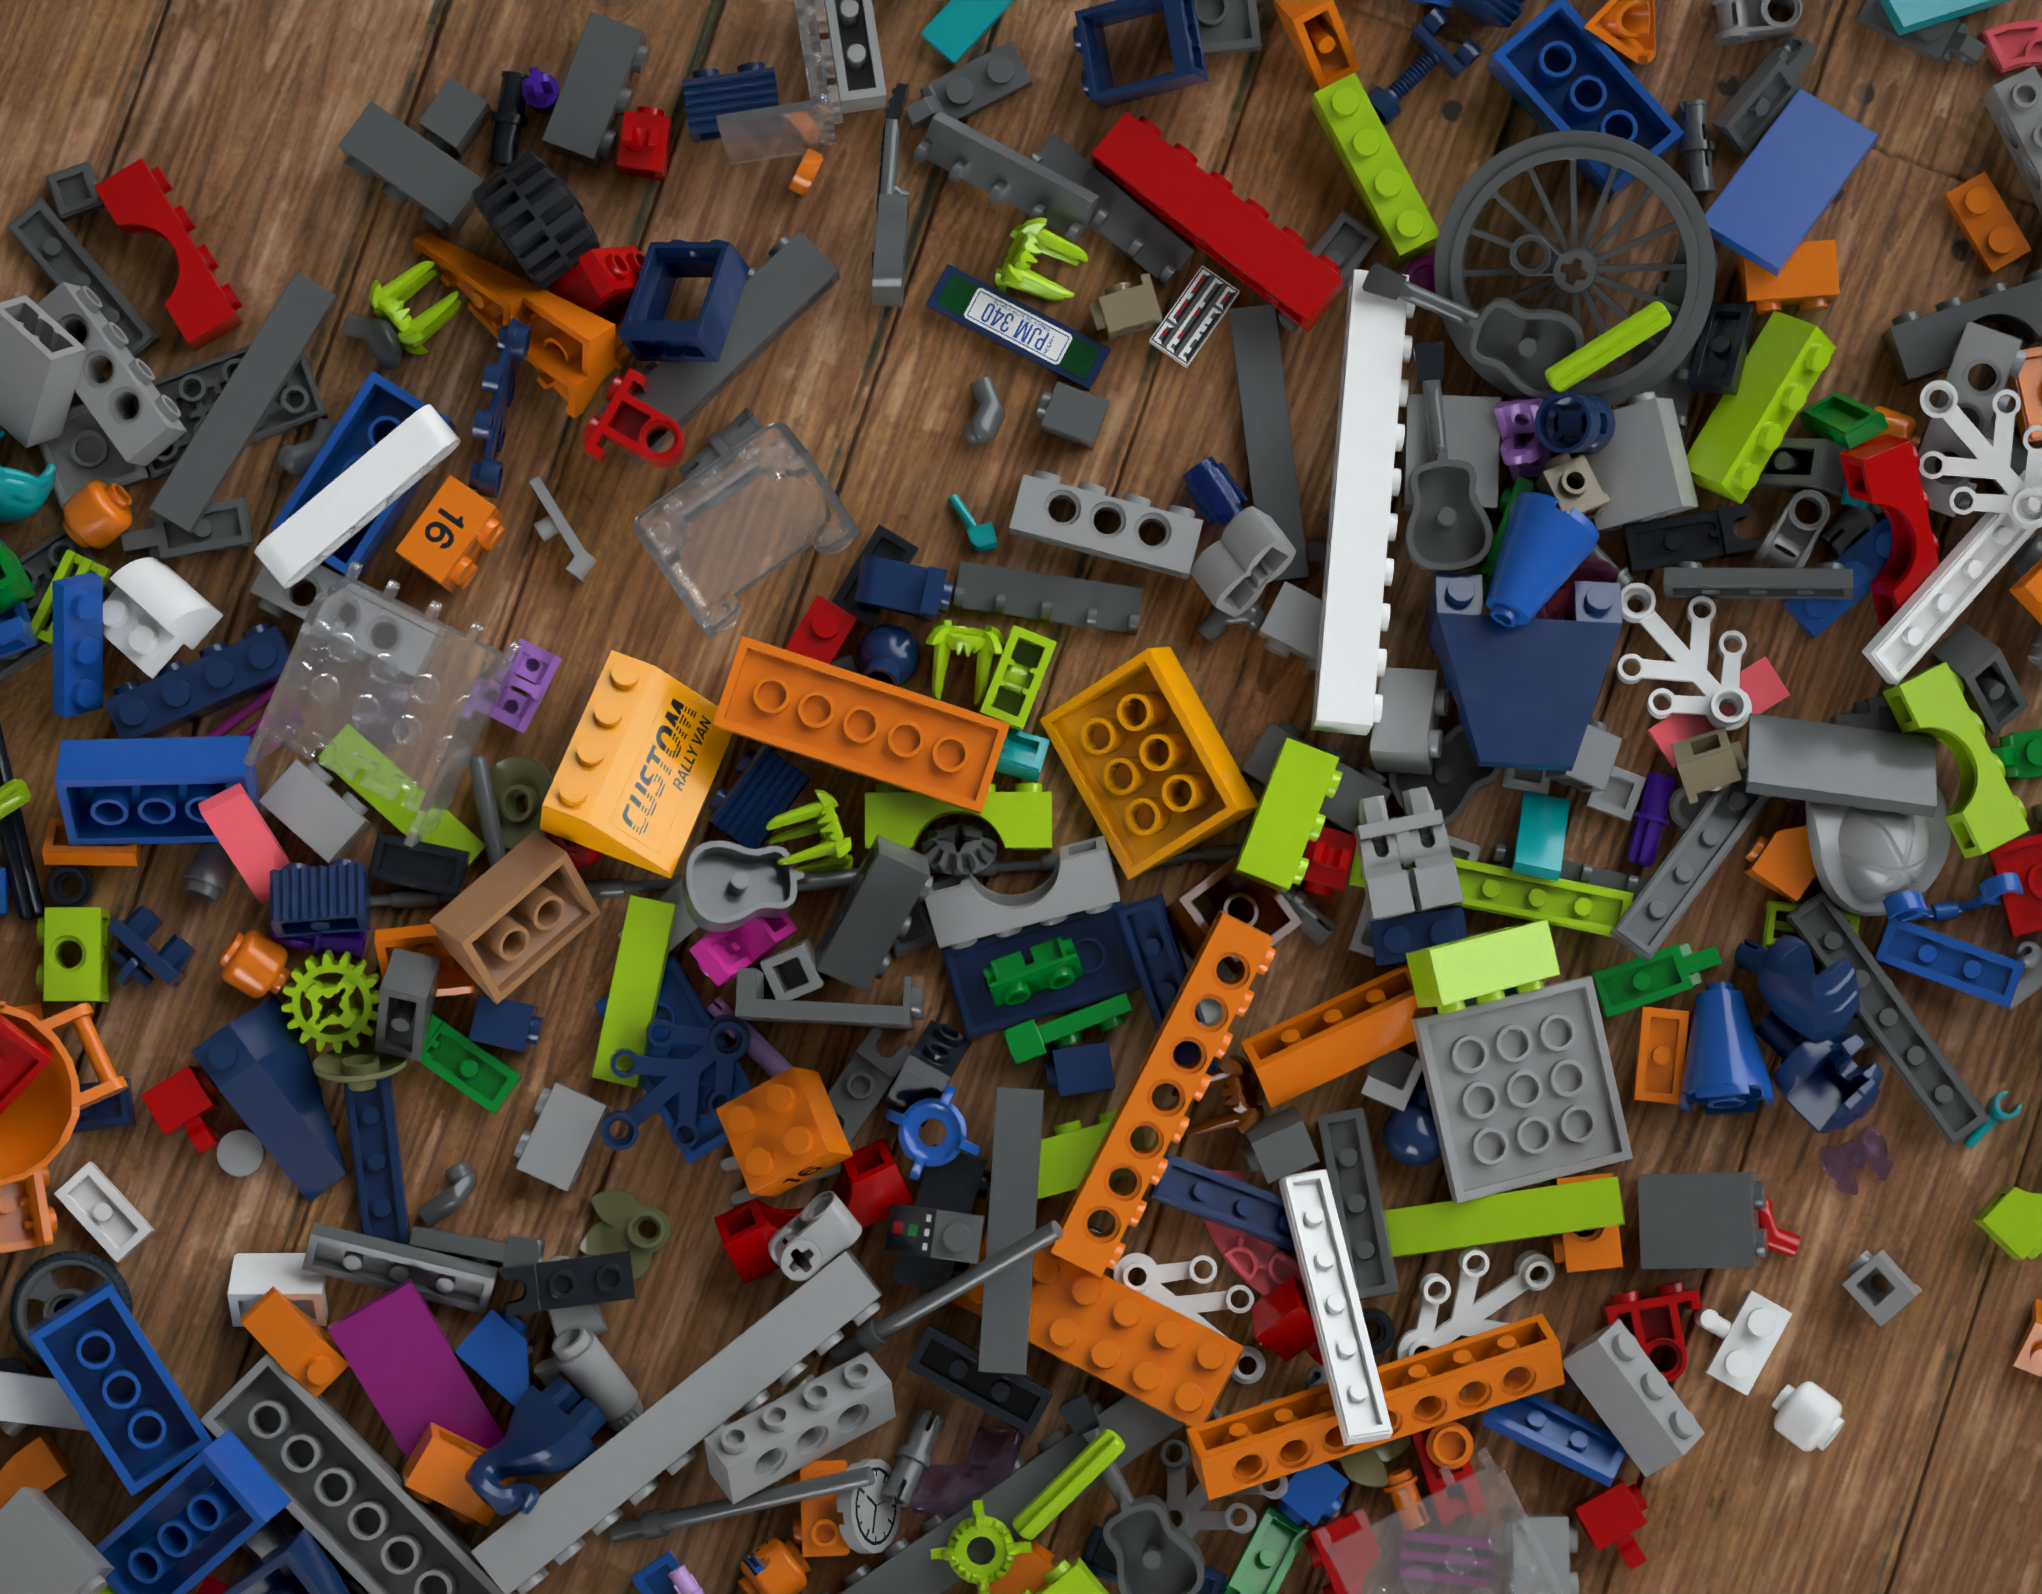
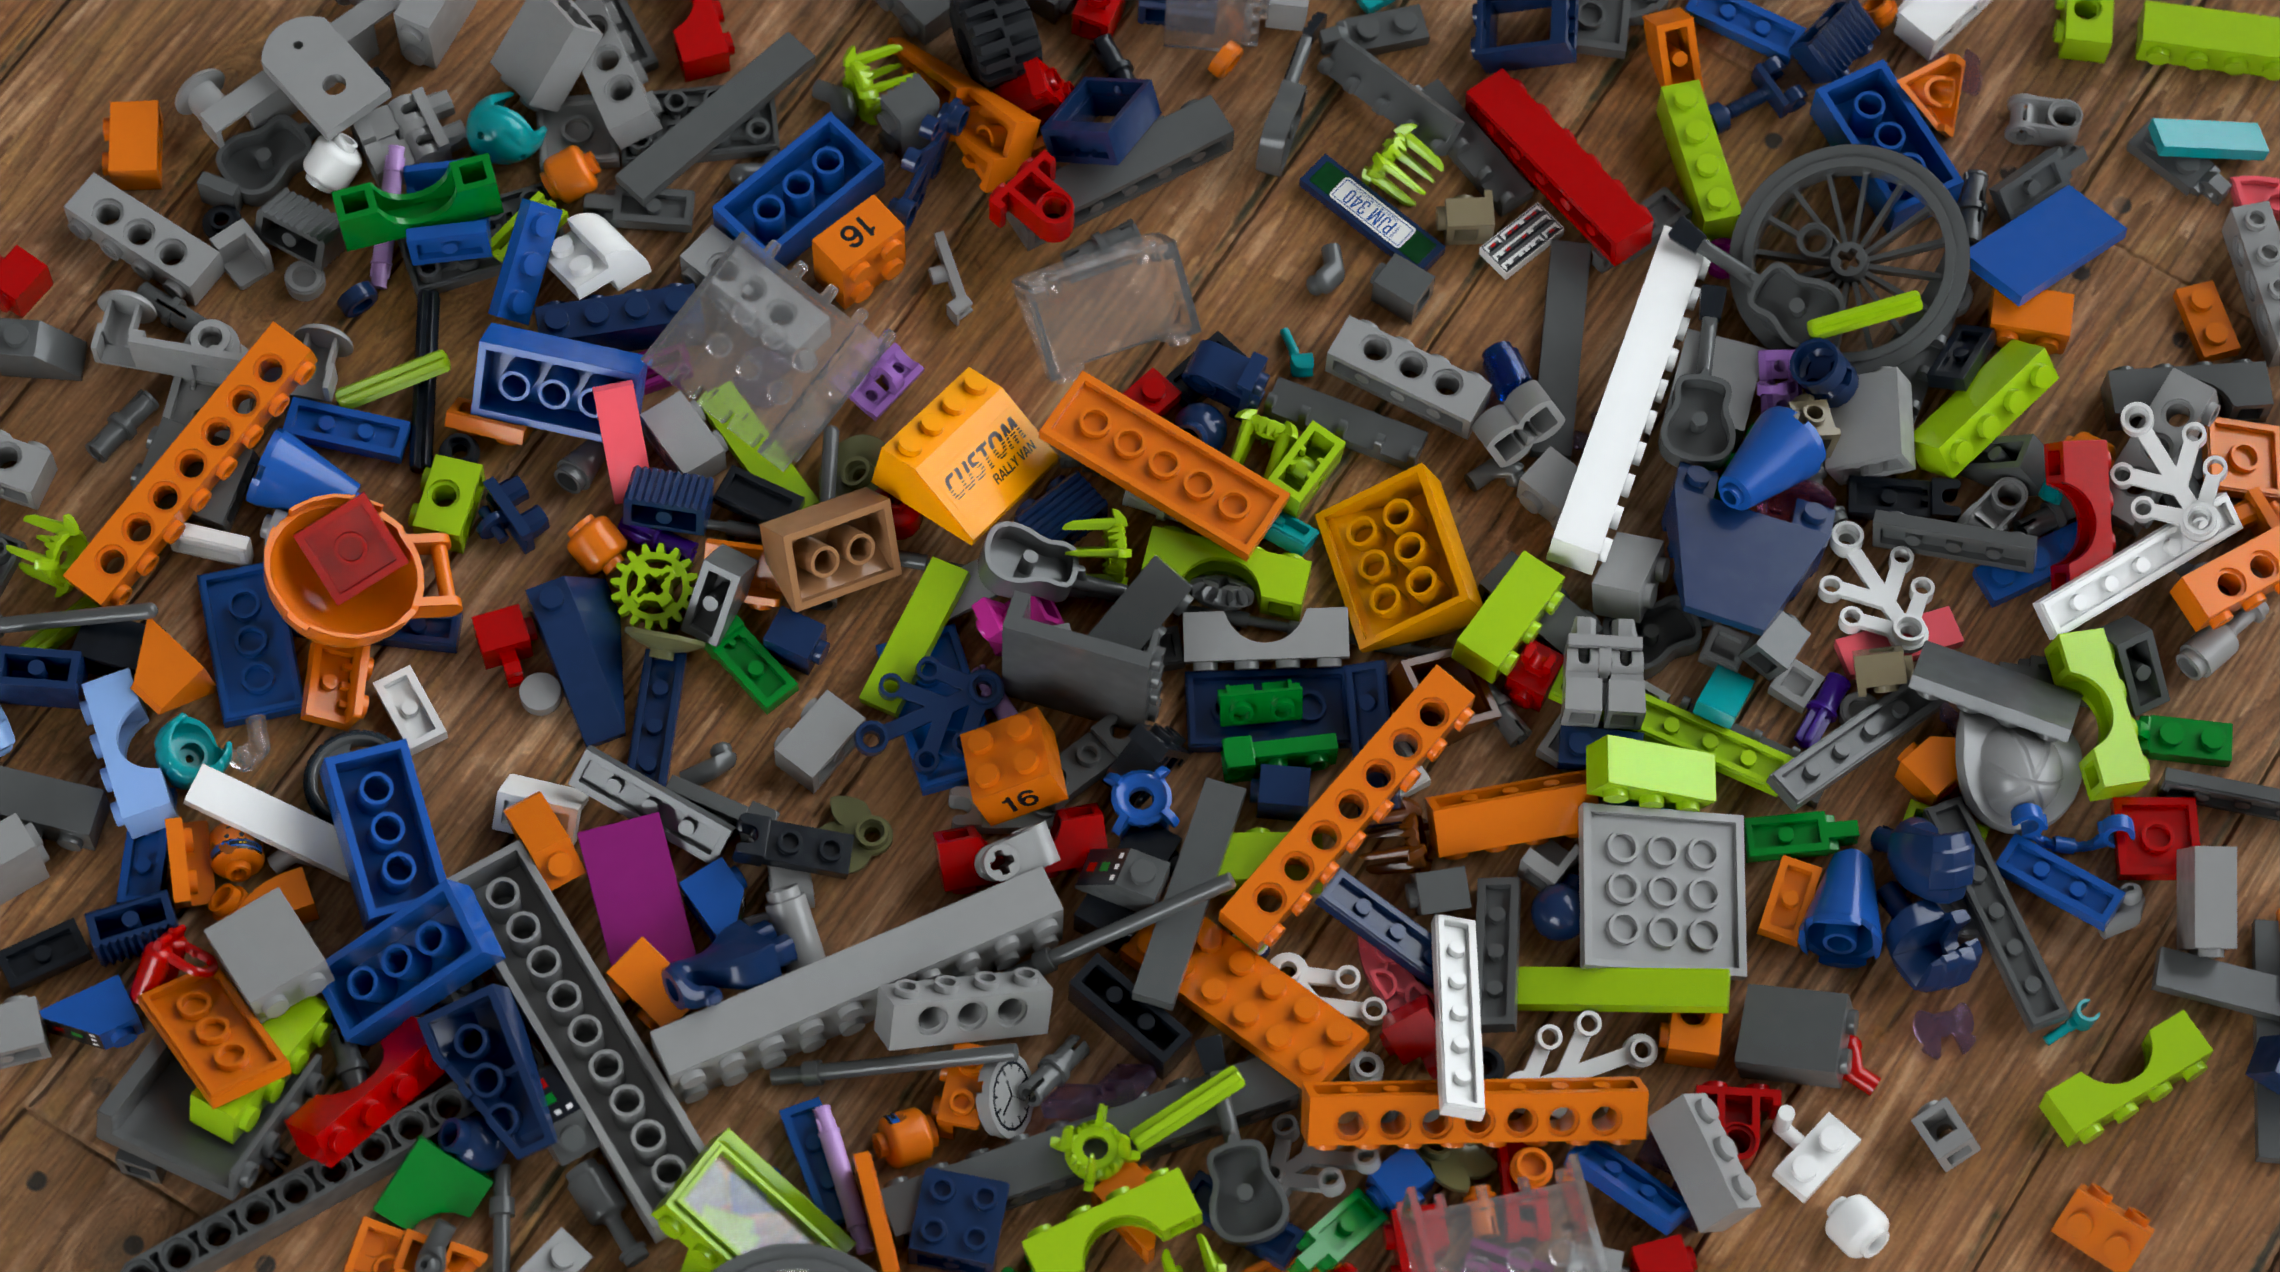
camera: 10 degrees right, 20 degrees down
white beam [254,404,461,589] -> none
green tile [1799,392,1889,450] -> none
none -> dark grey brick [877,73,940,161]
none -> black pin [1090,34,1136,91]

